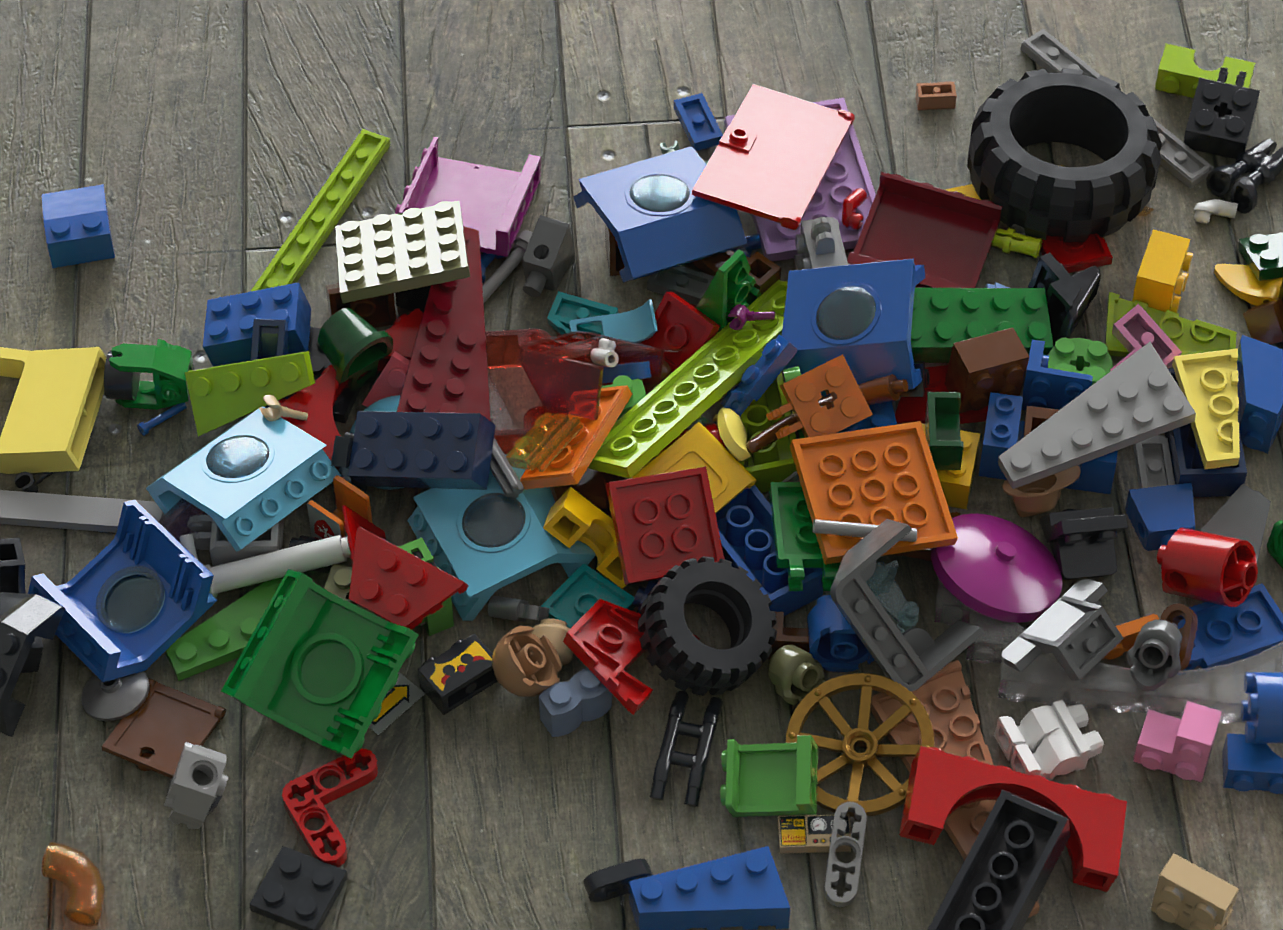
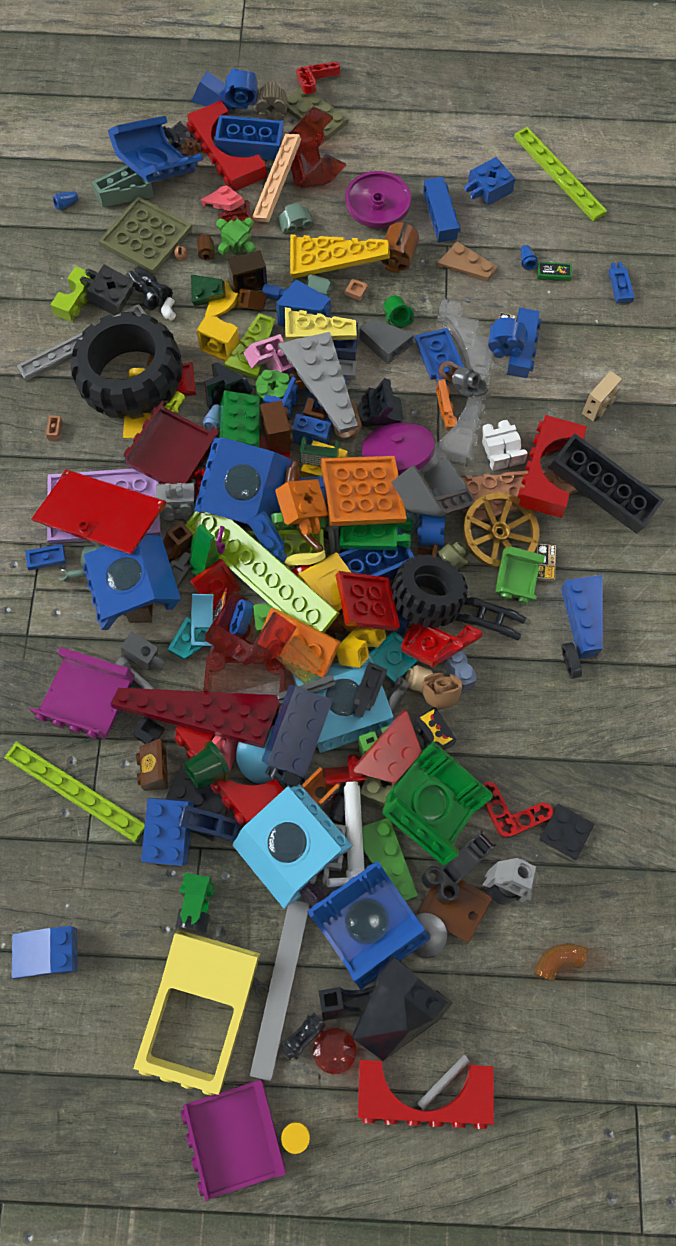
camera: 85 degrees left, 15 degrees up
blue piece [137,403,187,436] -> none
lime wing [185,351,315,437] -> none
tan hand [259,395,308,421] -> none
plate [335,201,470,303] -> none
white arm [590,338,619,367] -> none
light grey bar [813,519,917,542] -> none
light grey beam [824,802,867,907] -> none
red arm [841,188,867,230] -> none
dark grey plate [1002,579,1124,681] -> none
blue torso [1125,483,1195,551] -> none
bright pink brick [1133,701,1222,782] -> none
red cylinder [1157,527,1258,607] -> none
none -> black hinge [353,662,387,719]
none -> black piece [422,830,496,905]

